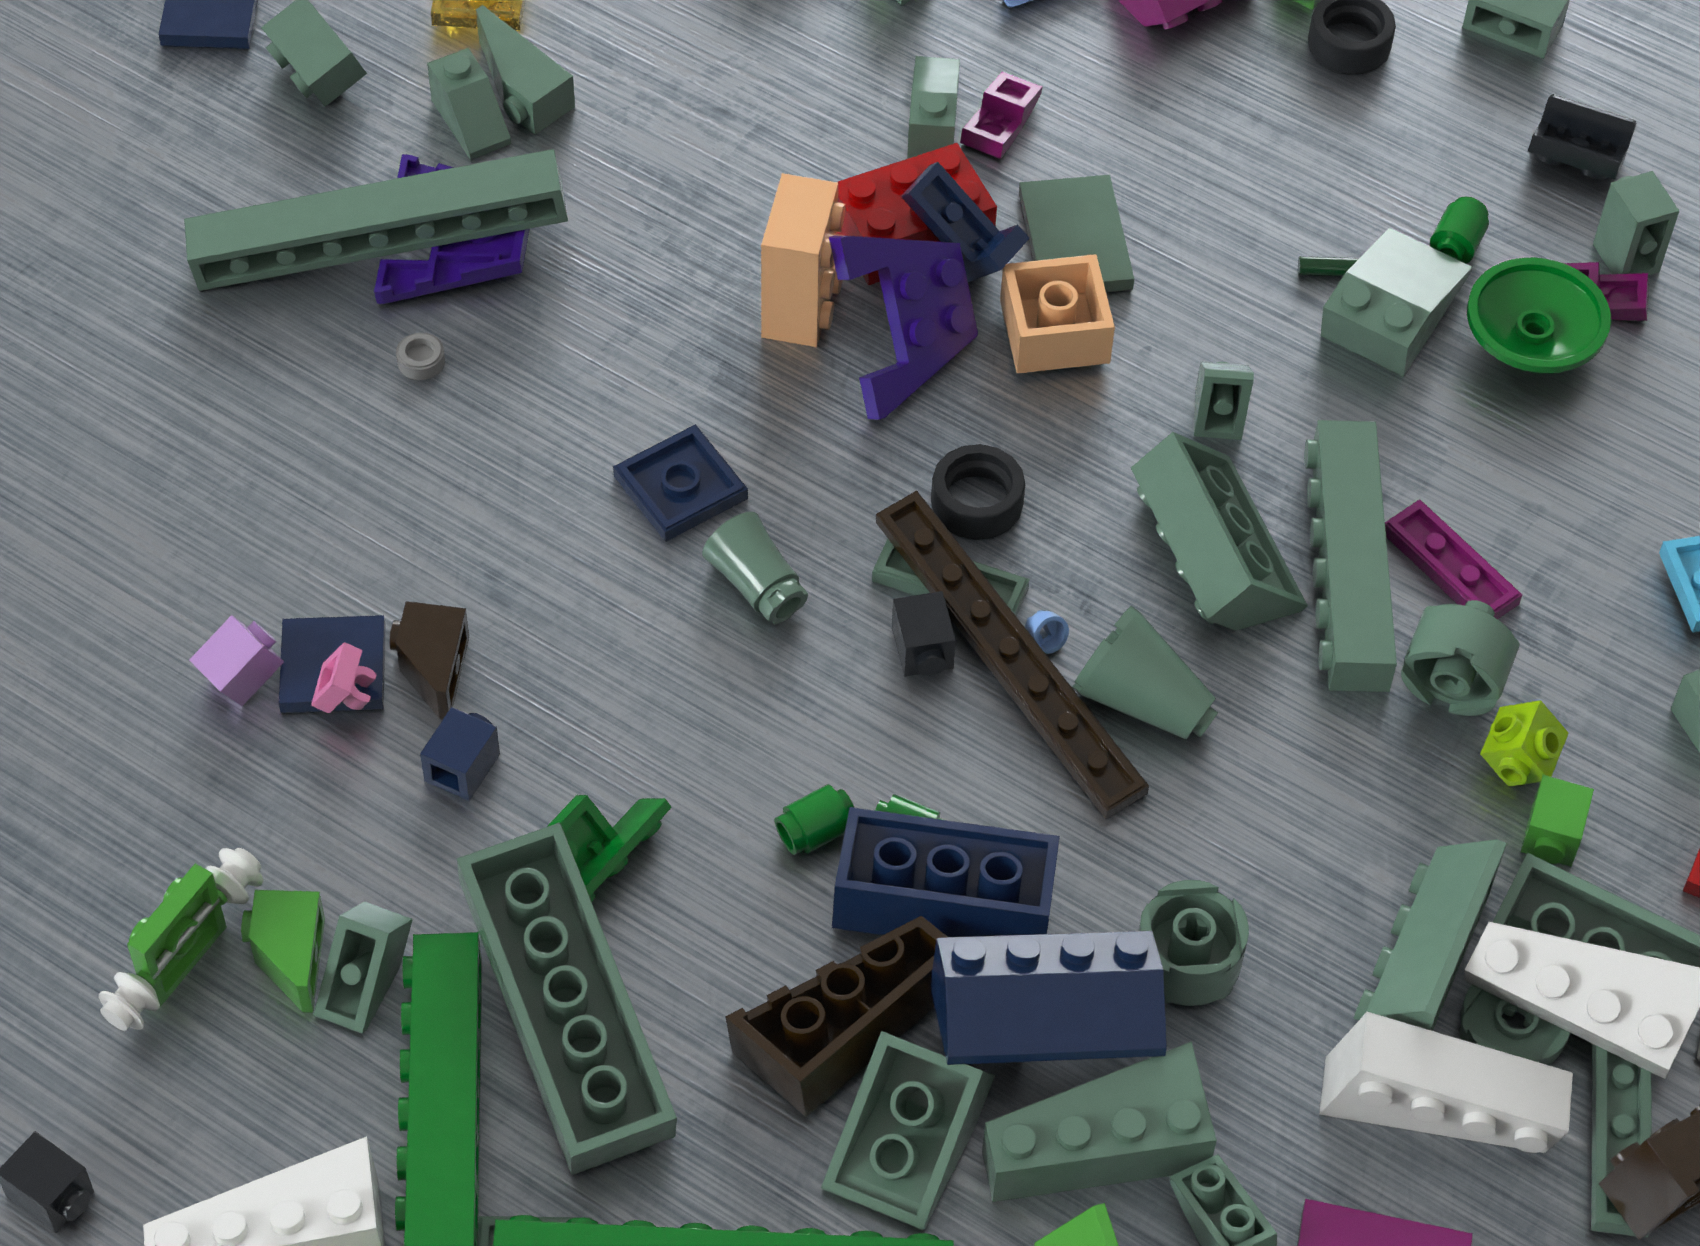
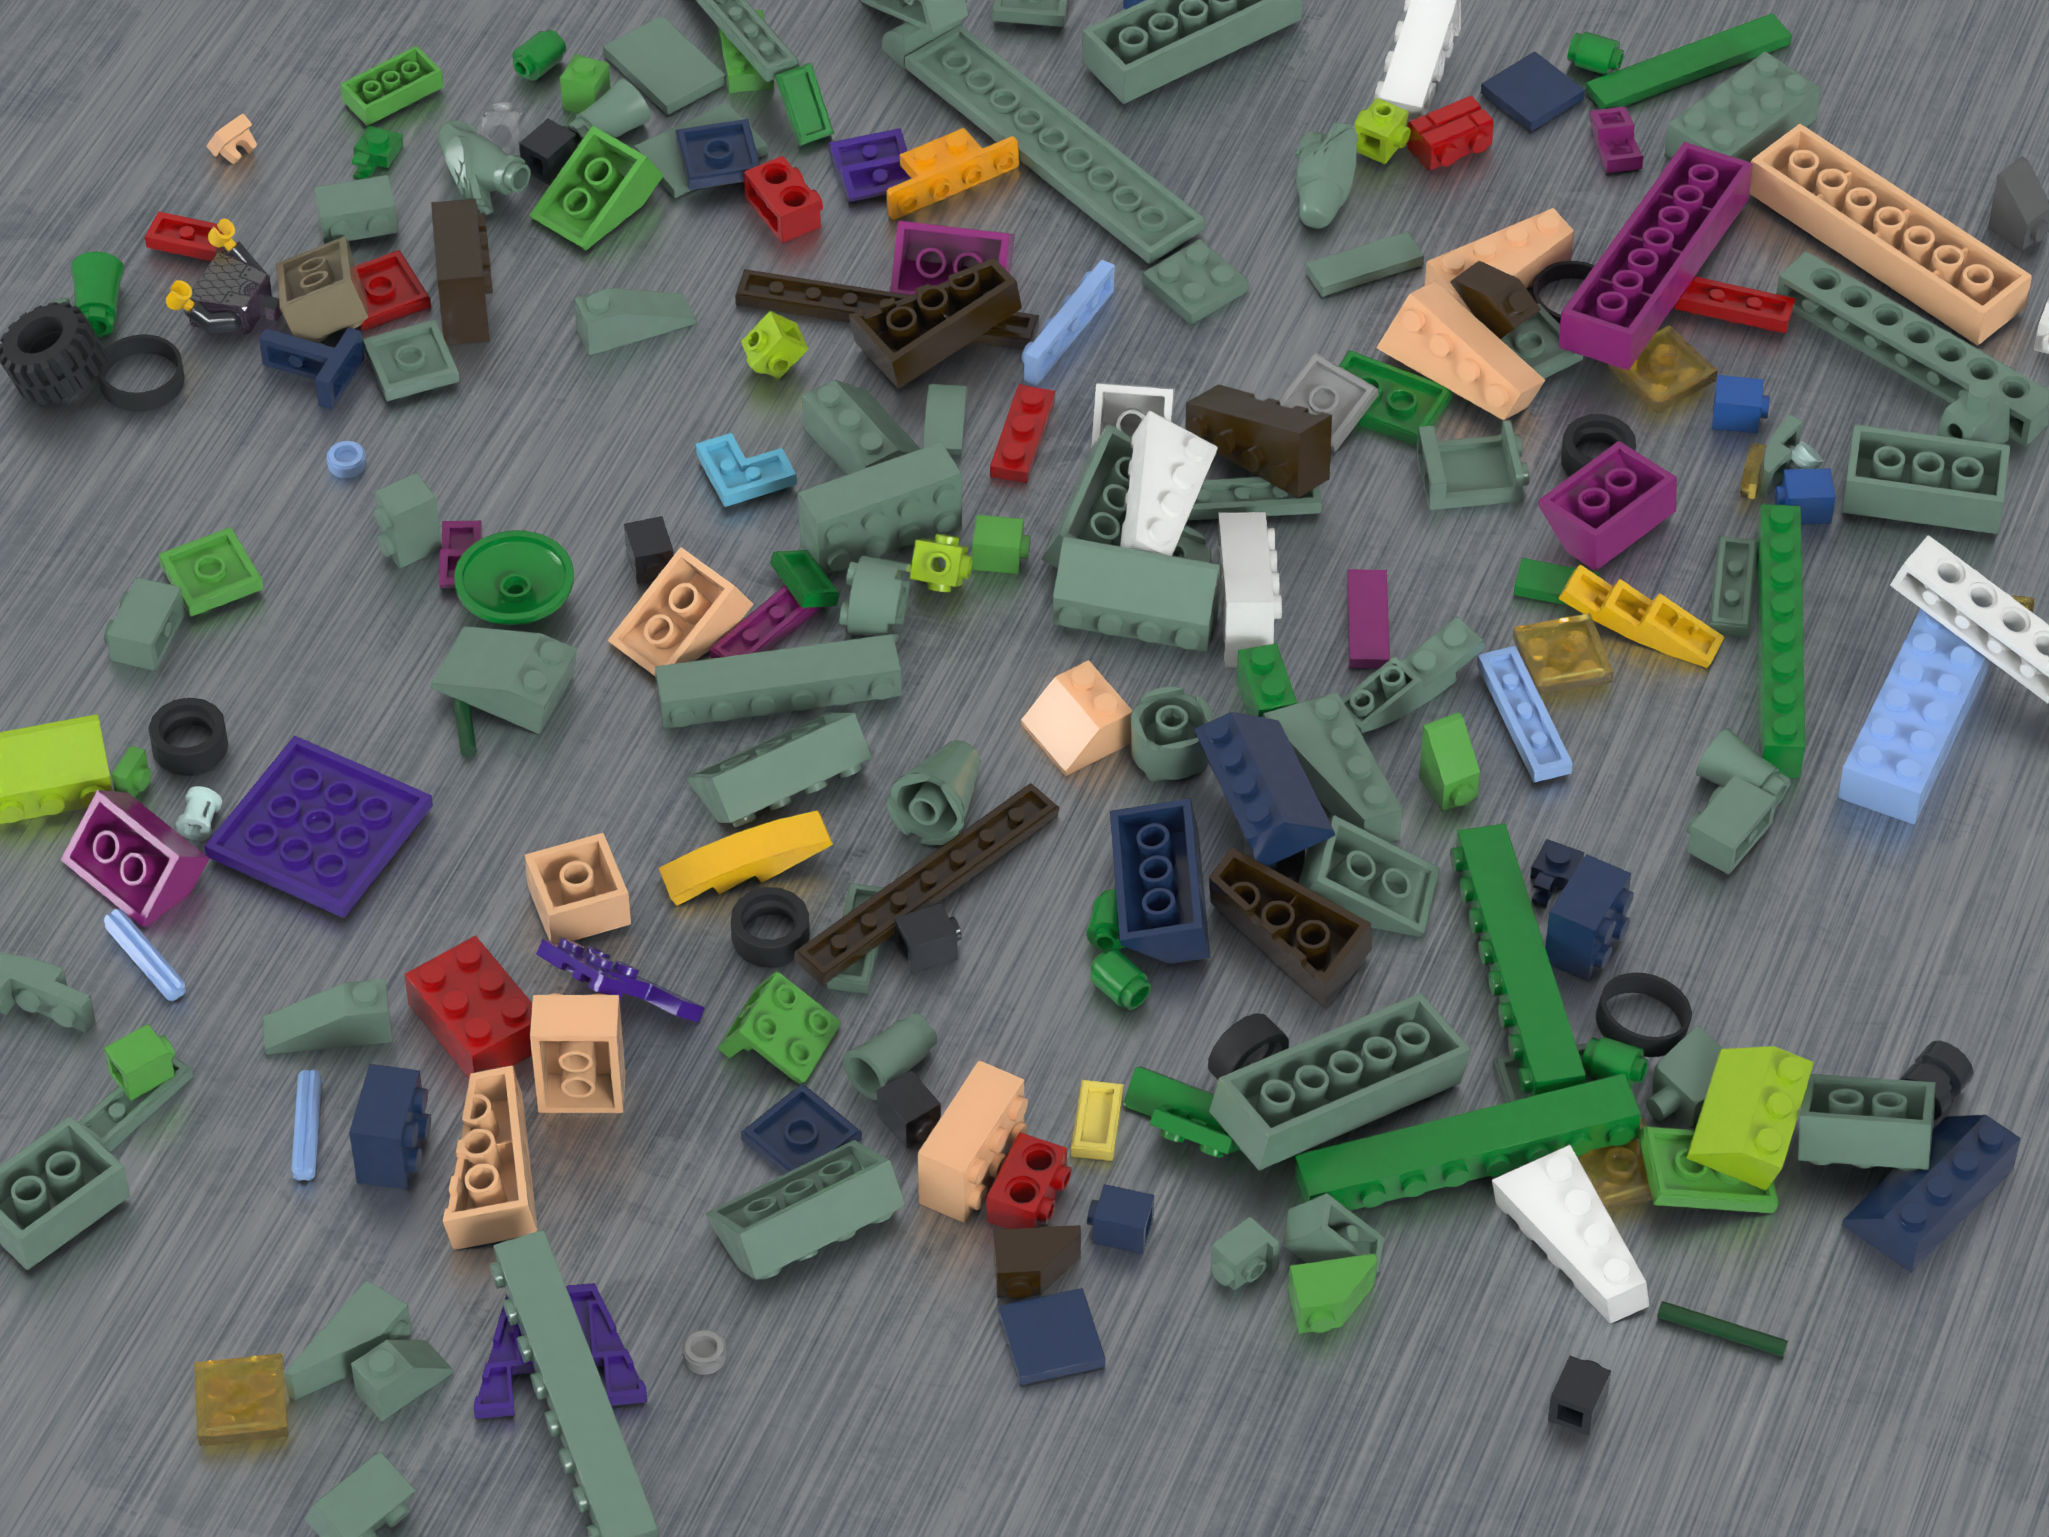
camera: 100 degrees left, 5 degrees down
plate [98,848,264,1031] -> none
lavender brick [189,615,284,706] -> none
bright pink tile [311,642,377,713] -> none
dark blue bracket [901,162,1030,282] -> none
magenta slope [960,71,1042,159] -> none
sand green tile [1019,174,1134,292] -> none
light blue hinge [1025,610,1069,654] -> none
sand green slope [1194,361,1254,440] -> none
green brick [1430,196,1489,264] -> none
black bracket [1528,94,1637,179] -> none
none -> bright green plate [158,527,263,617]
none -> light aqua bush [175,786,222,841]
none -> dark purple plate [204,735,433,918]
none -> light blue axle [291,1069,322,1181]
none -> dark blue brick [349,1064,431,1190]
none -> light nougat wedge [443,1066,538,1250]
none -> light nougat slope [607,547,754,677]
none -> black brick [624,516,674,584]
none -> yellow slope [658,810,833,906]
none -> sand green slope [706,1140,906,1280]
none -> bright green bracket [717,971,841,1084]
none -> green tile [770,550,840,608]
none -> sand green brick [798,442,962,574]
none -> black brick [876,1070,941,1149]
none -> light nougat brick [918,1061,1028,1223]
none -> red brick [986,1132,1072,1229]
none -> light nougat slope [1021,660,1133,777]
none -> light yellow tile [1071,1080,1124,1161]
none -> black tyre [1208,1013,1289,1080]
none -> sand green brick [1211,1216,1280,1290]
none -> green brick [1236,643,1298,717]

